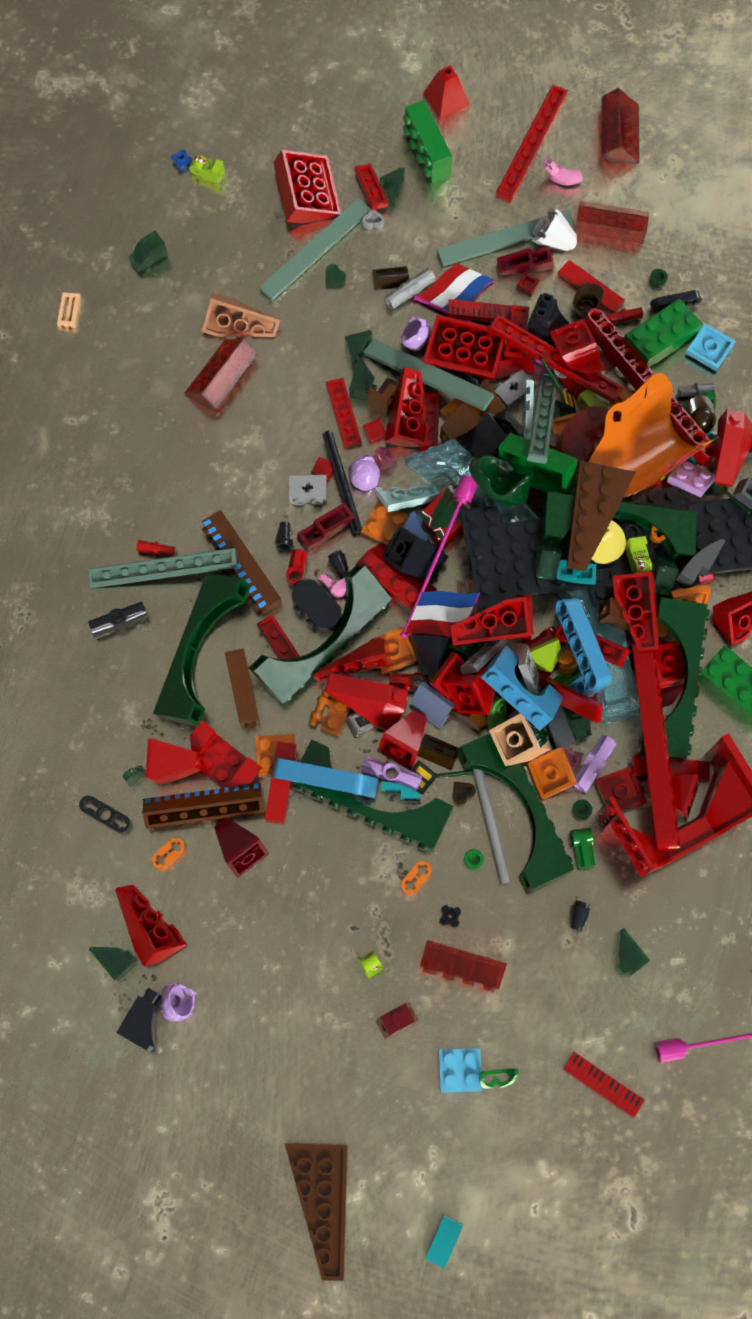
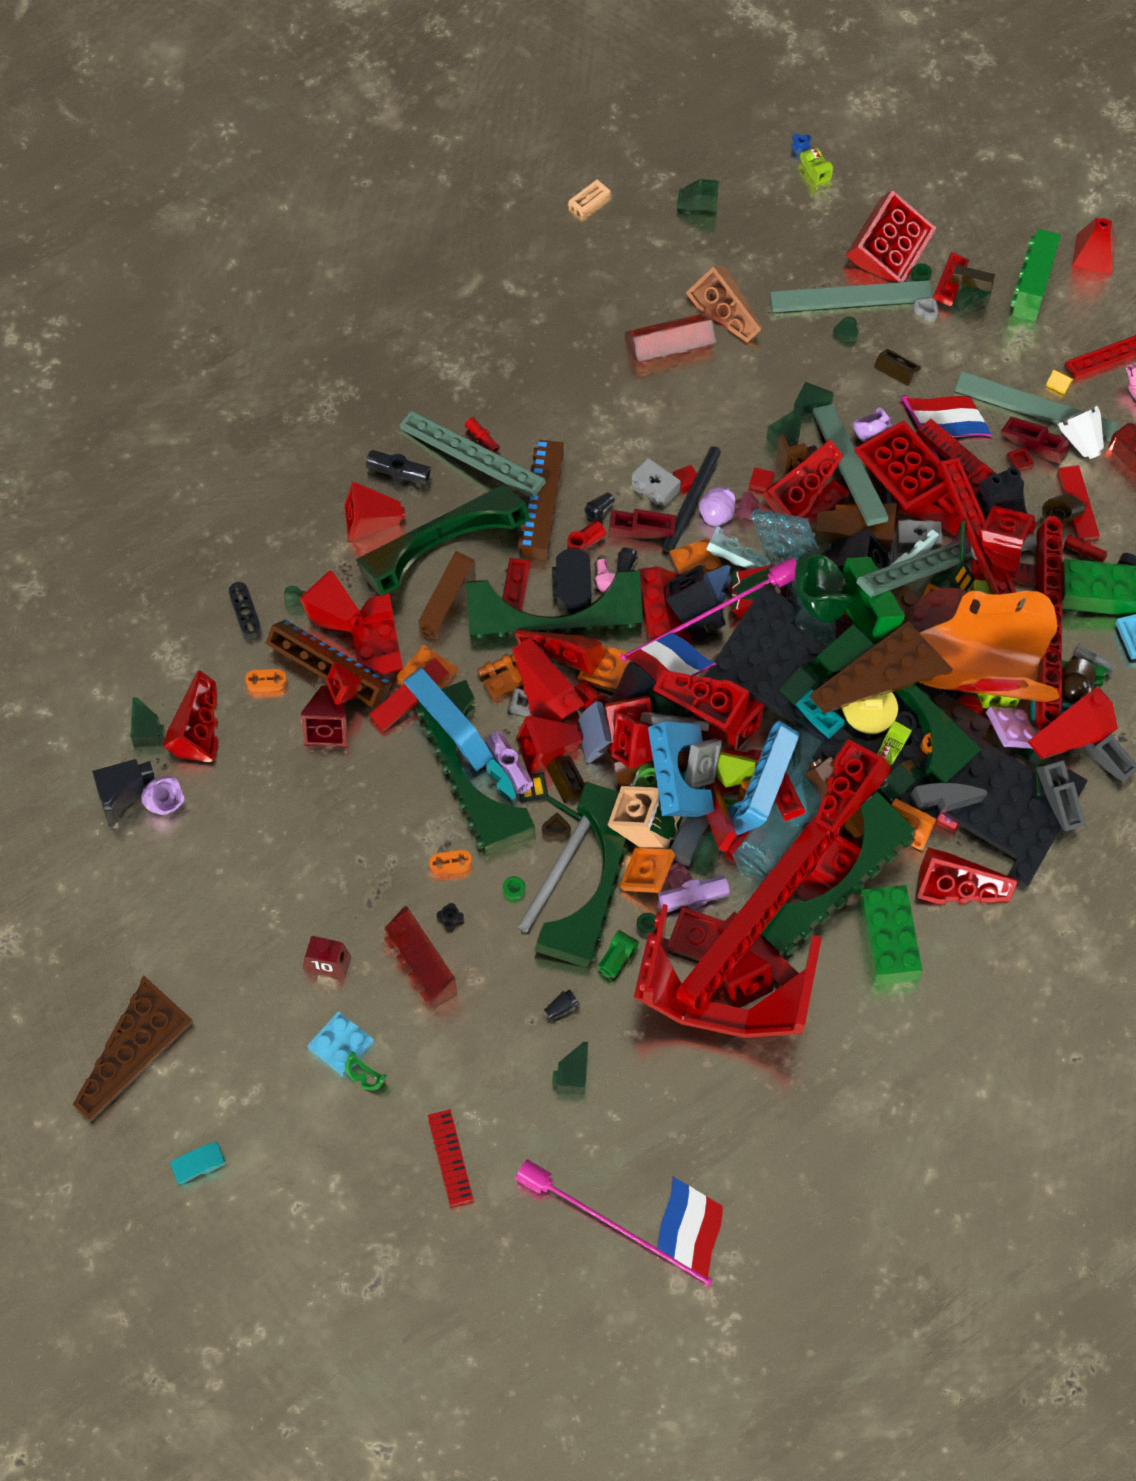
camera: 40 degrees right, 10 degrees down
red tile [326,378,362,449] -> none
lime leg [358,951,384,979] -> none
light grey axle [384,268,436,310] -> none
none -> red slope [325,662,362,705]
none -> red slope [344,482,405,541]
none -> dark green tile [911,263,932,281]
none -> dark brown slope [951,265,995,292]
none -> yellow slope [1046,370,1074,395]

